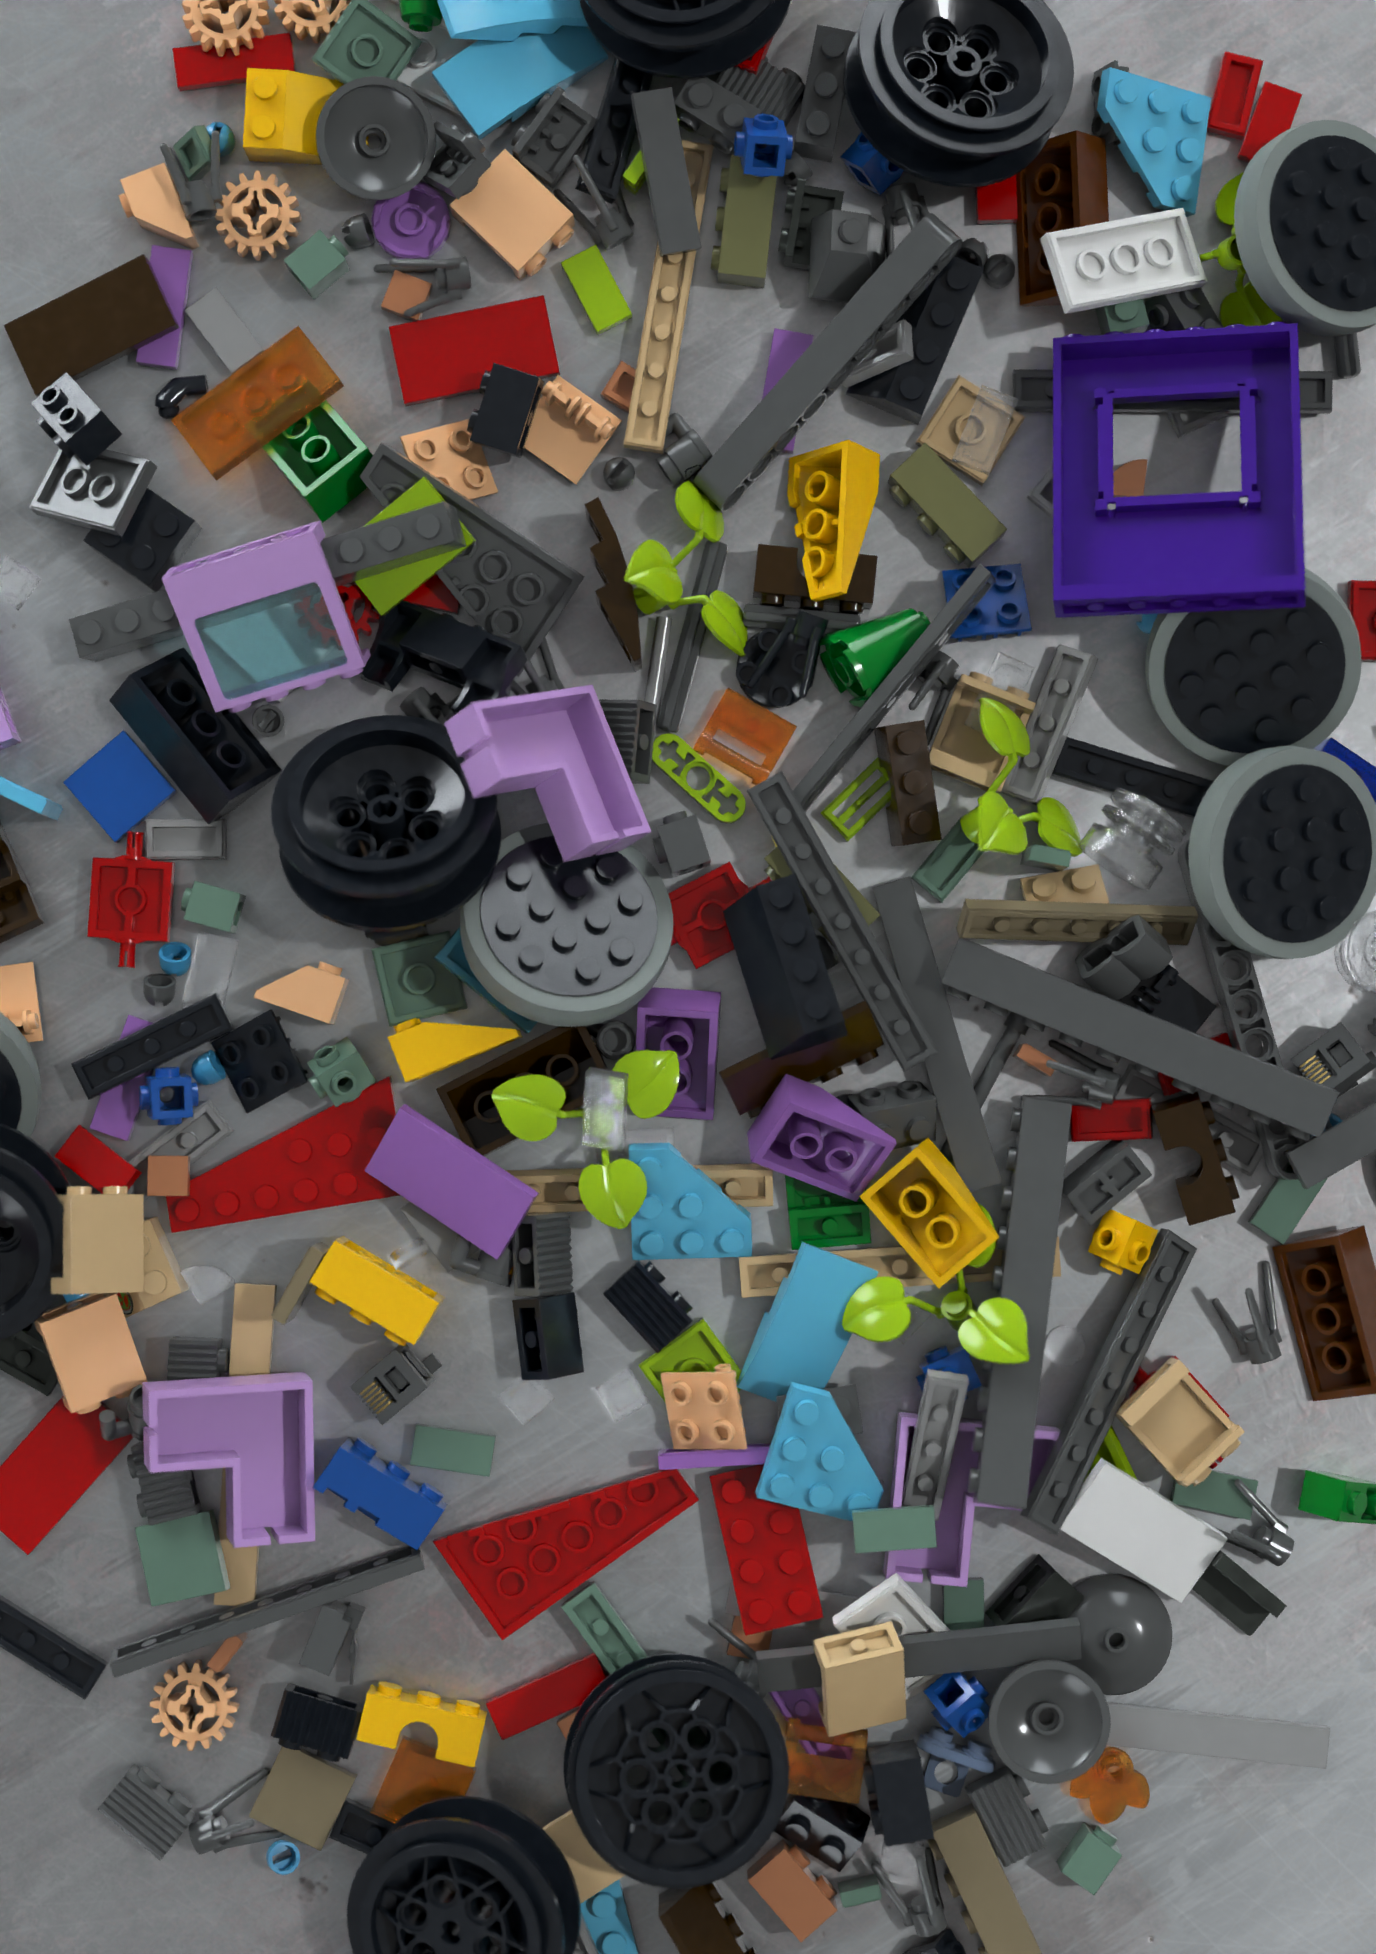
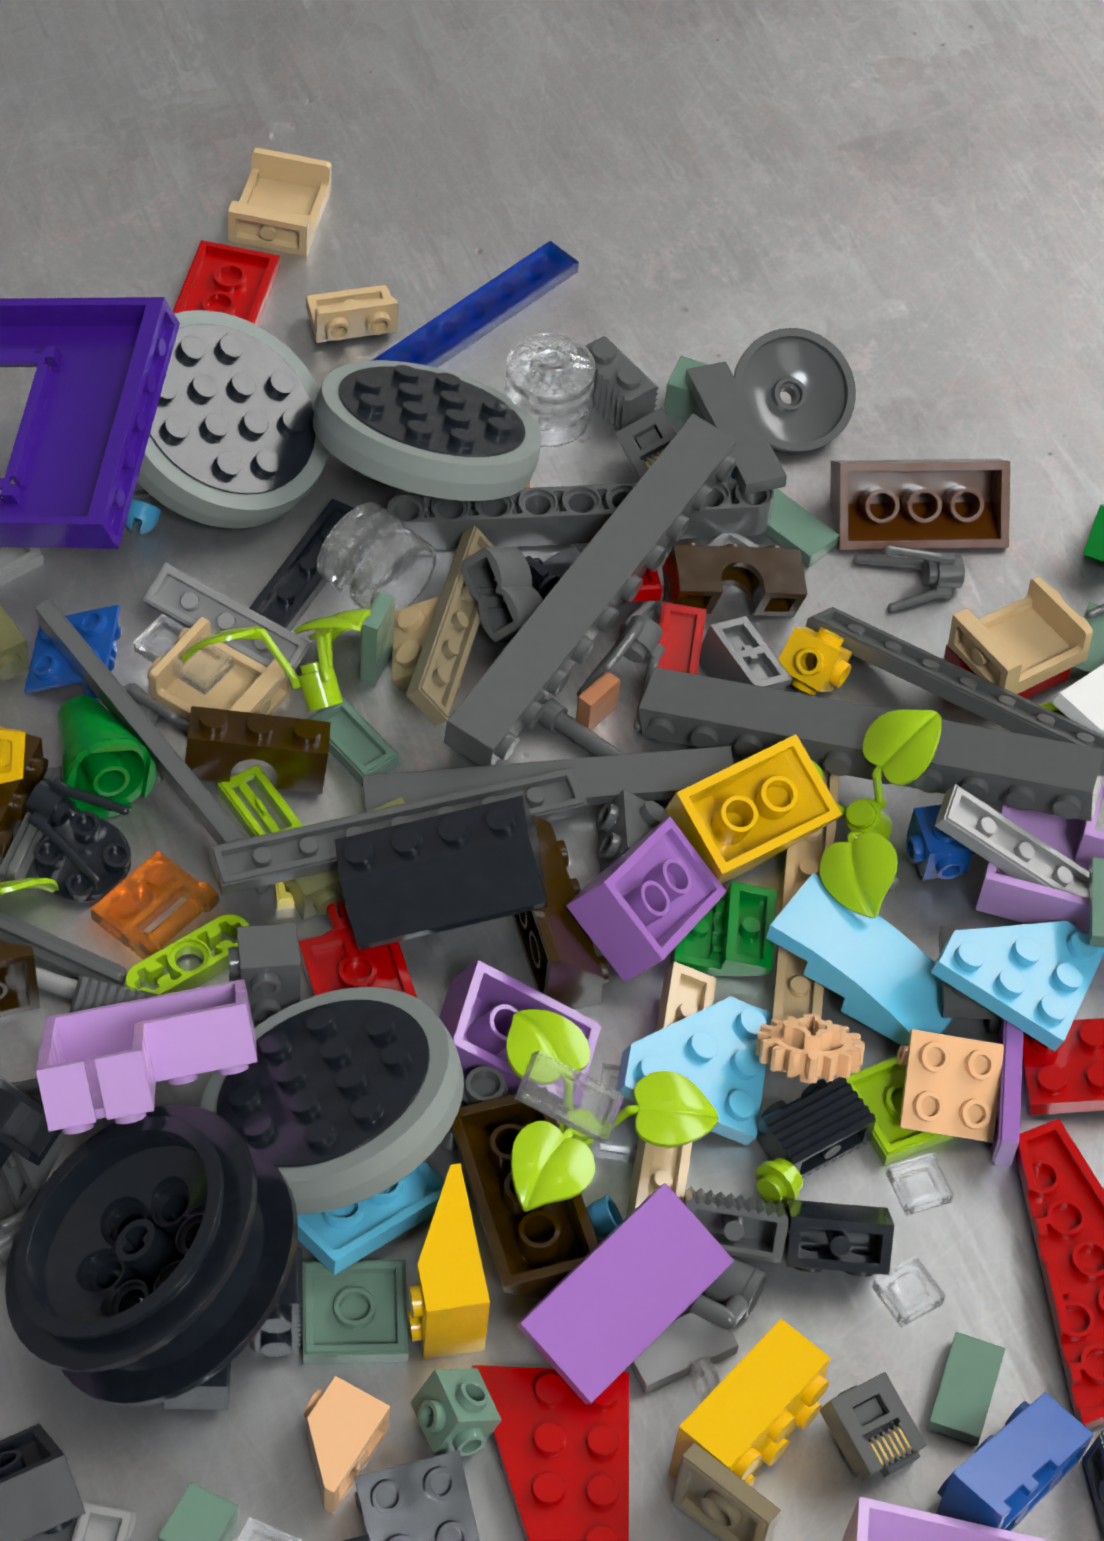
camera: 80 degrees left, 35 degrees down
none -> dark azure hinge [586,1195,623,1241]
none -> light nougat gear [755,1014,865,1083]
none -> lime plate [755,1158,803,1207]

